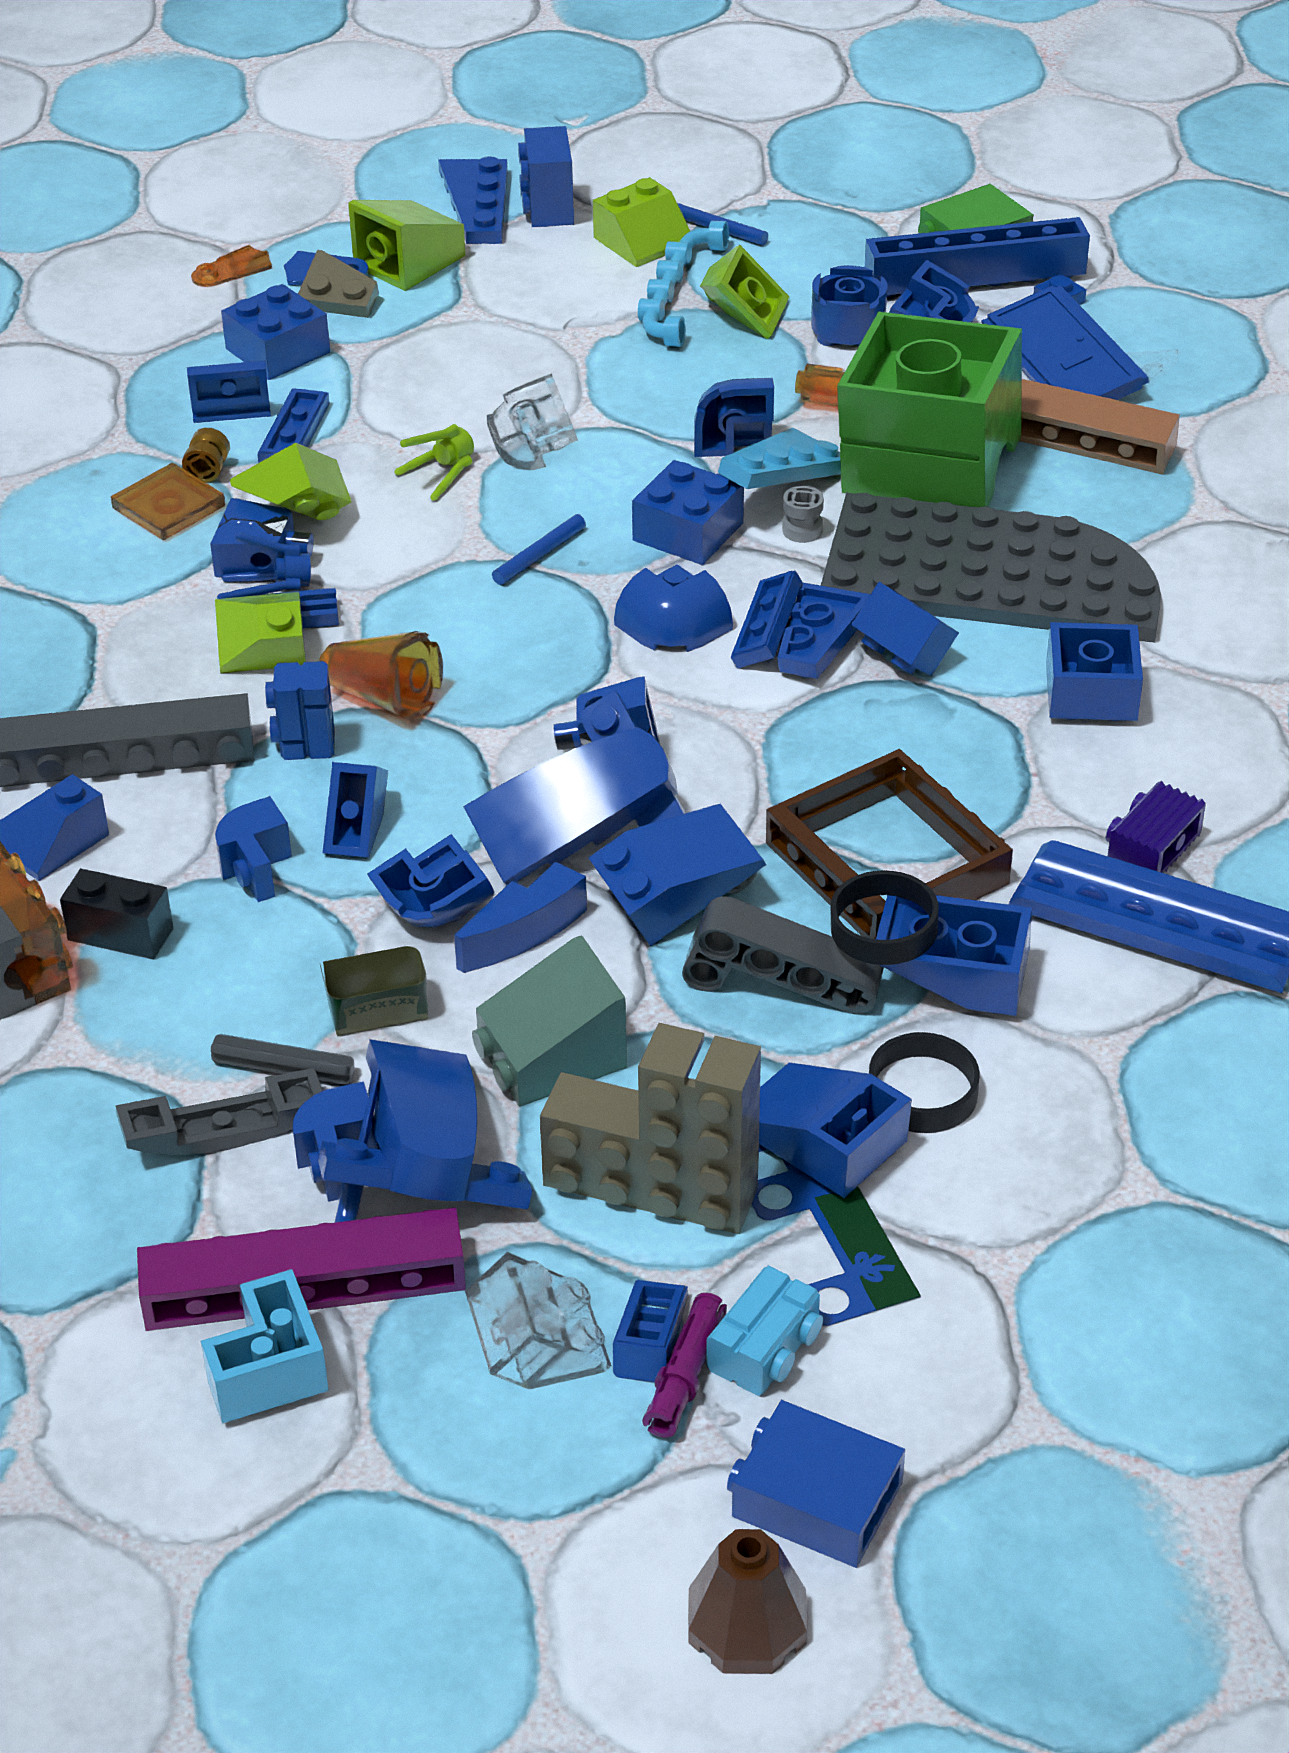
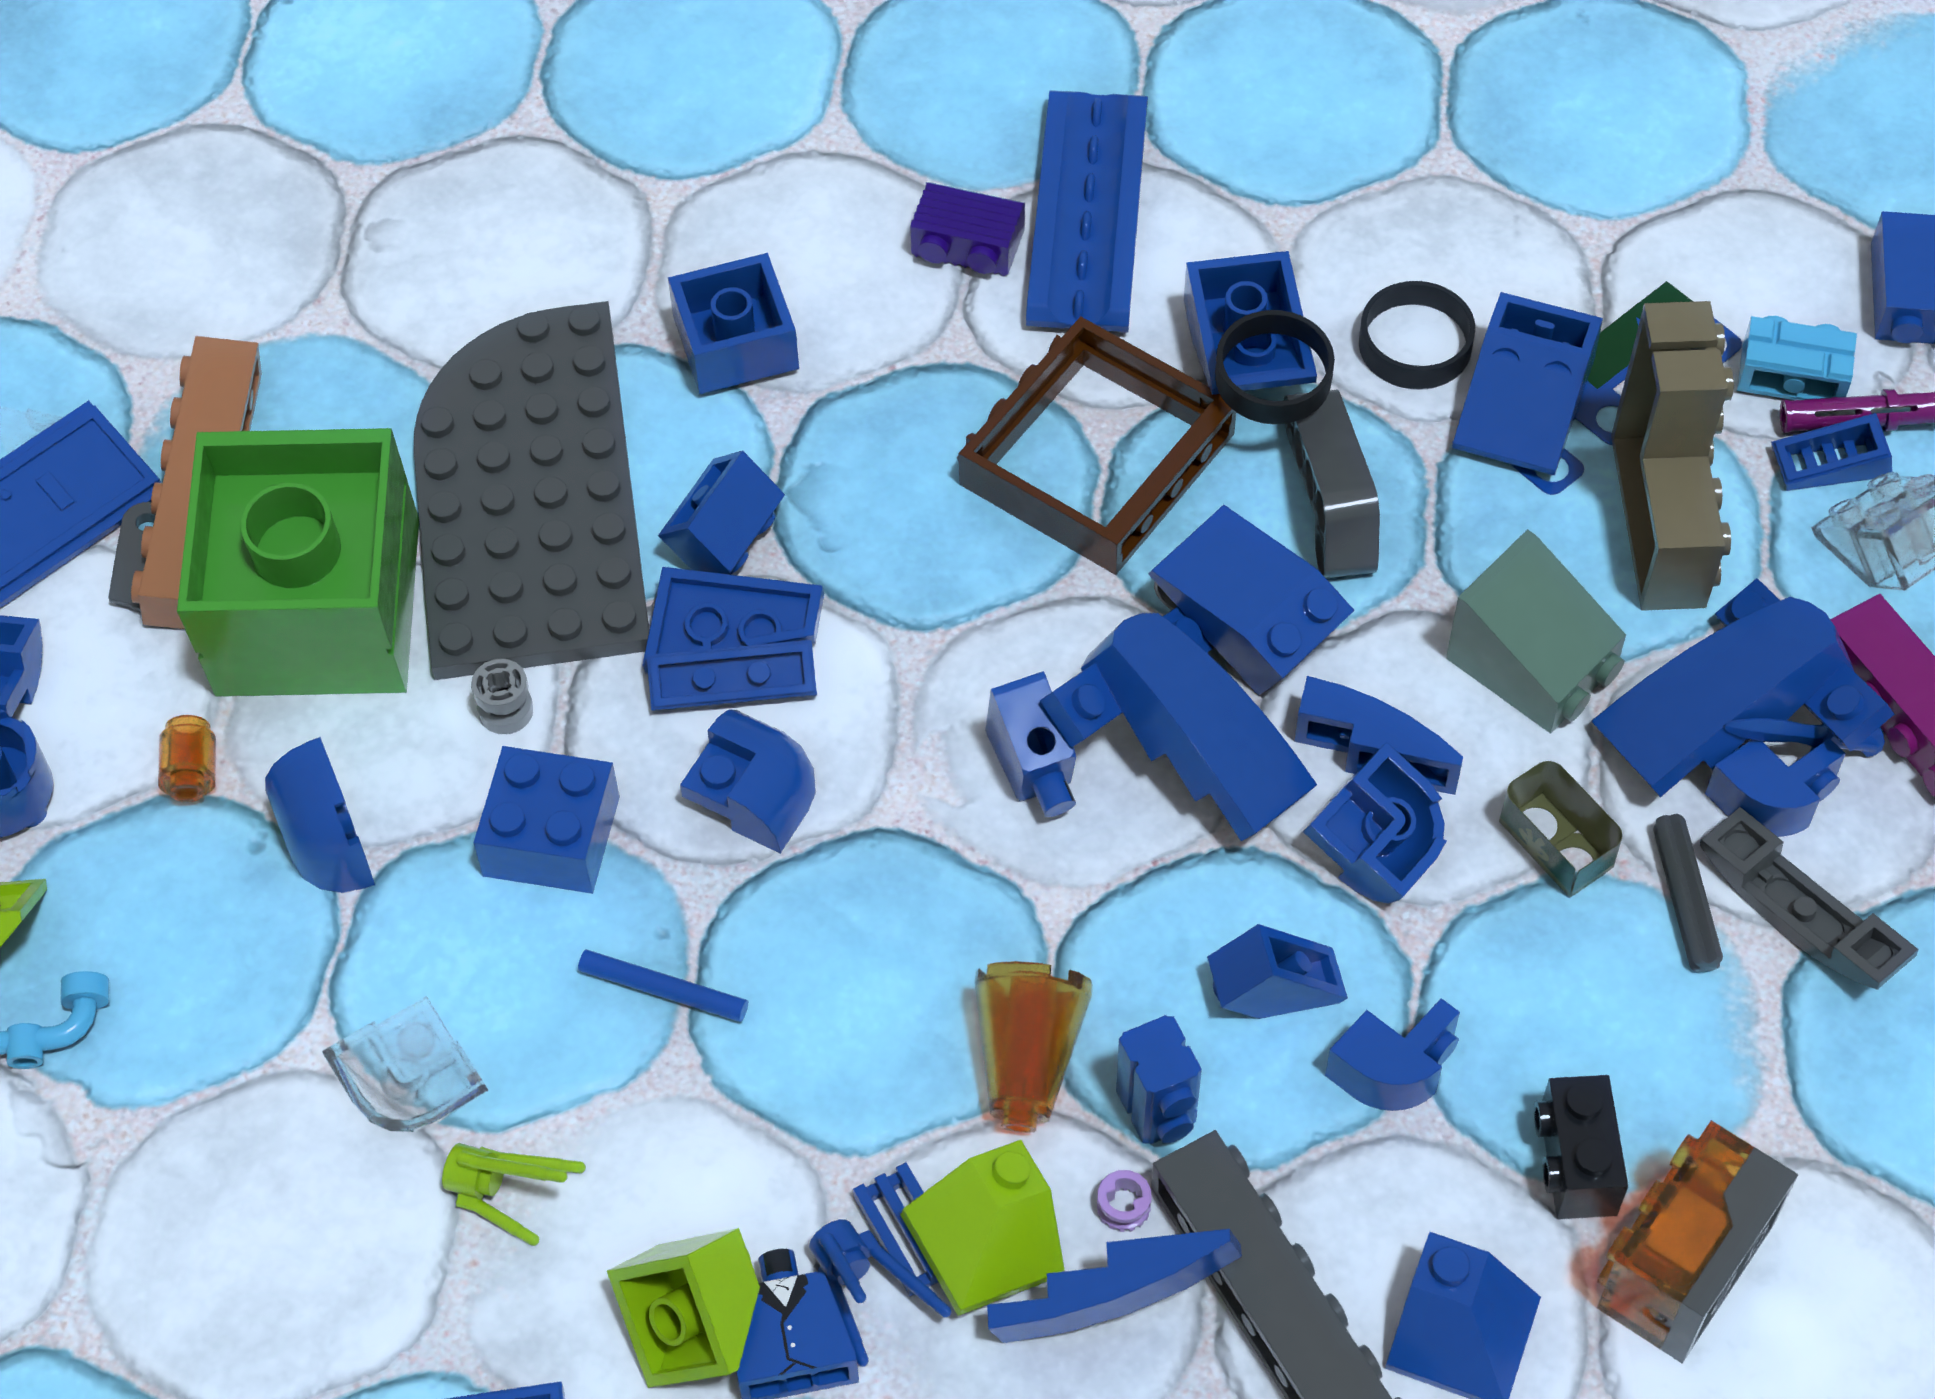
camera: 110 degrees left, 15 degrees up
medium azure wing [718,428,841,489] -> none
none -> blue slope [987,1229,1242,1343]
none -> lavender bush [1097,1170,1152,1232]

